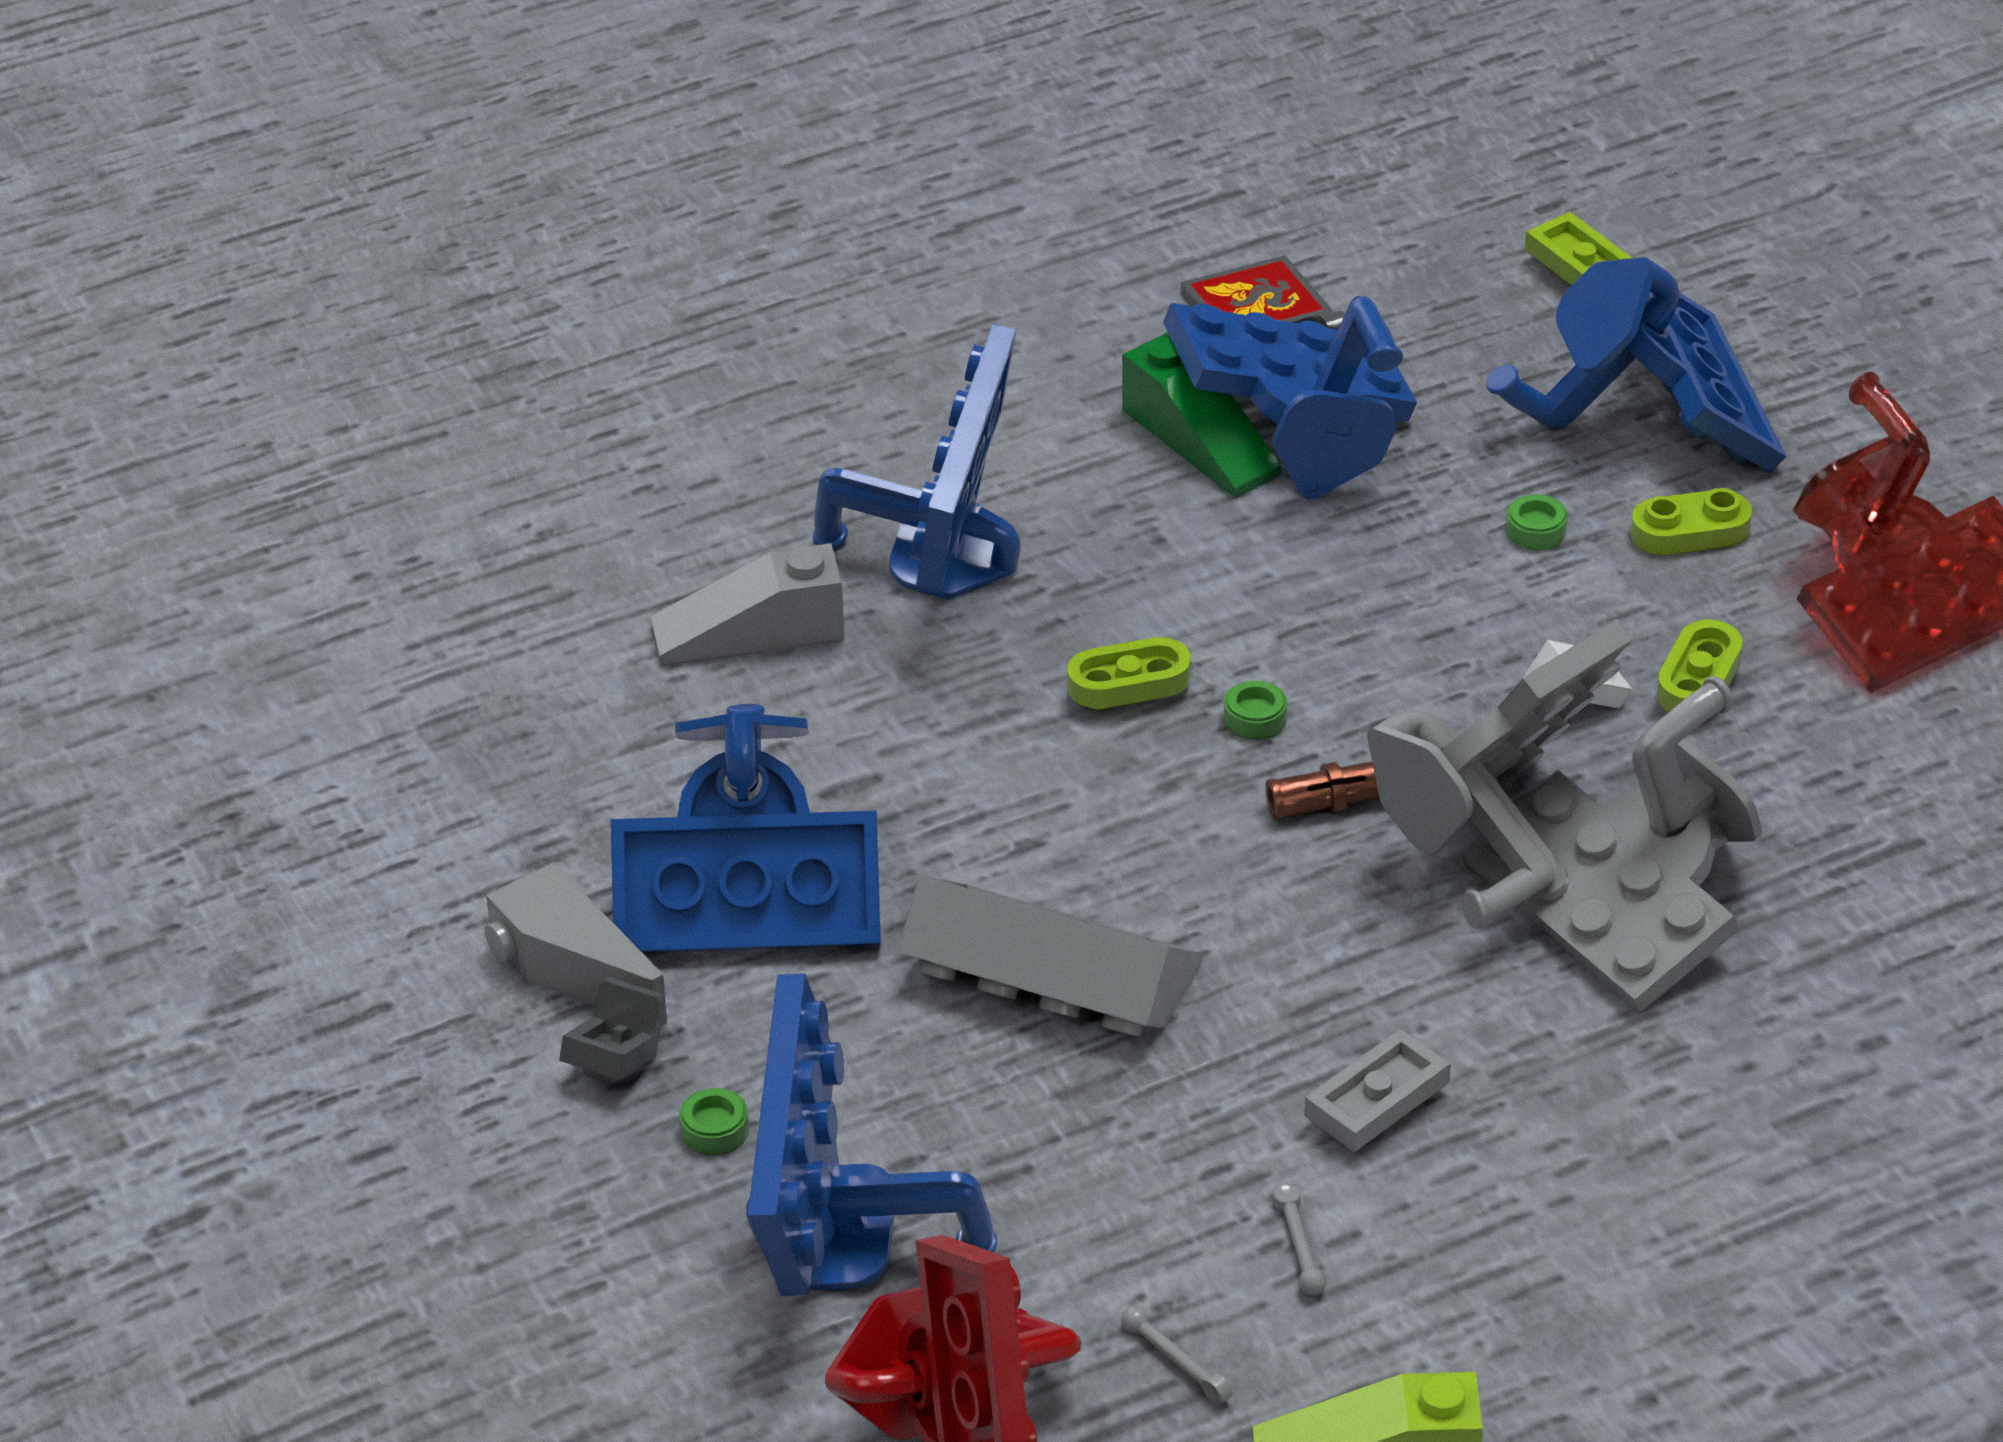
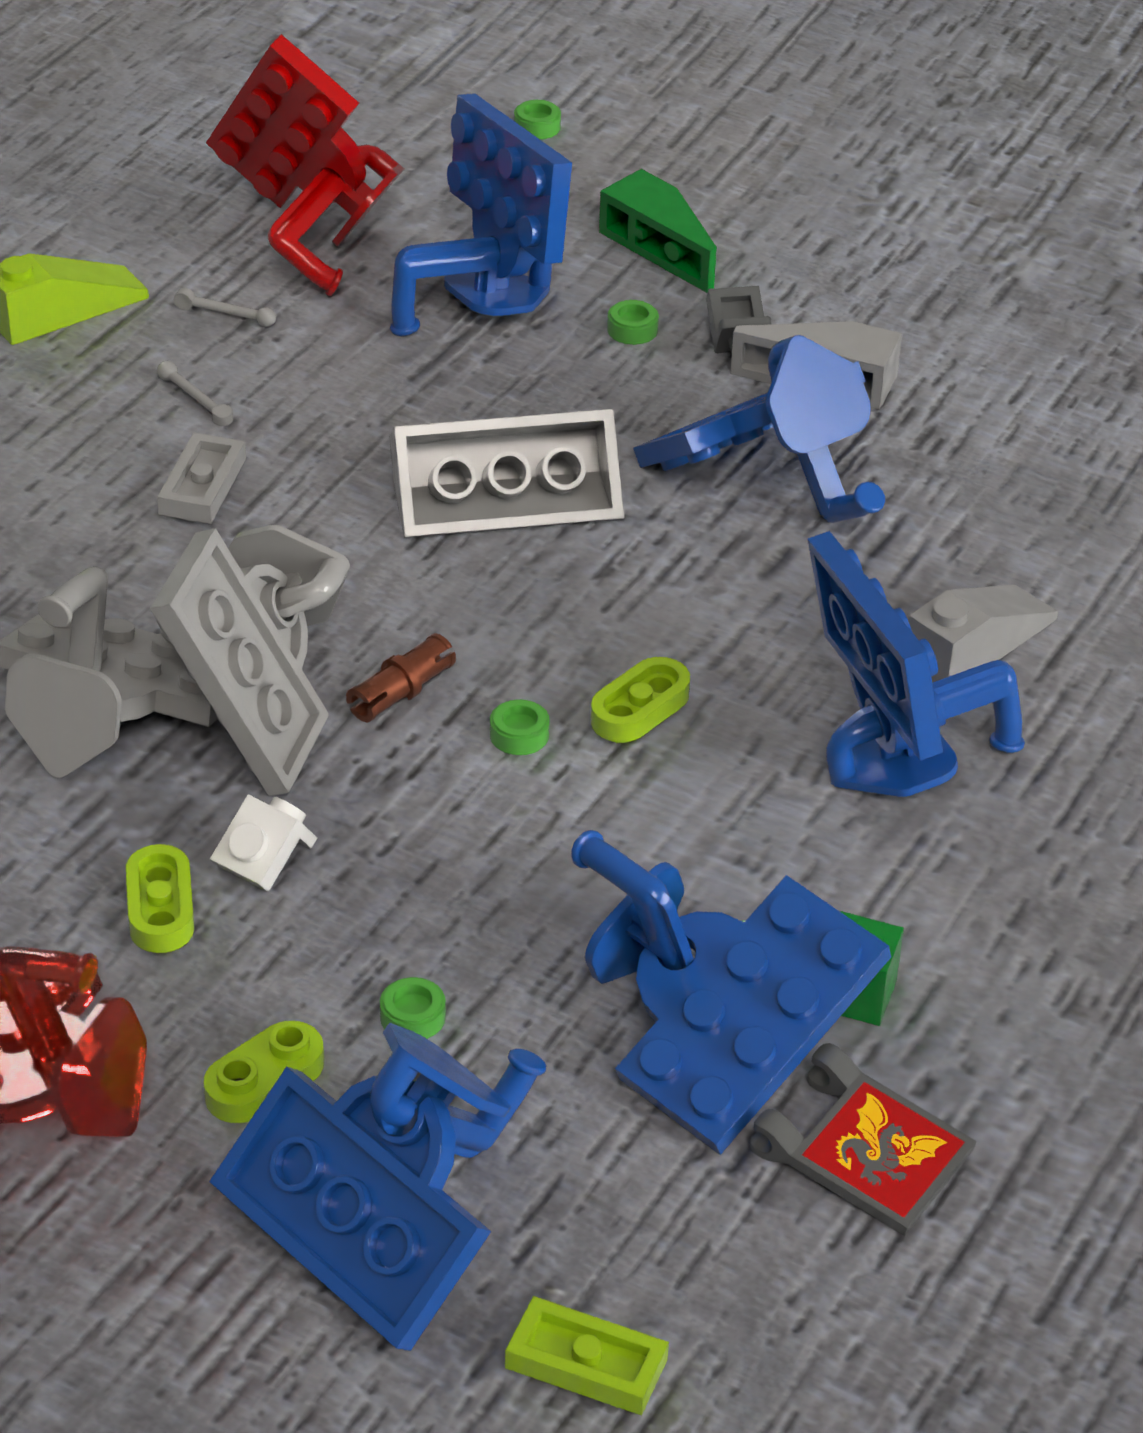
camera: 145 degrees right, 0 degrees up
none -> green slope [599,169,717,293]

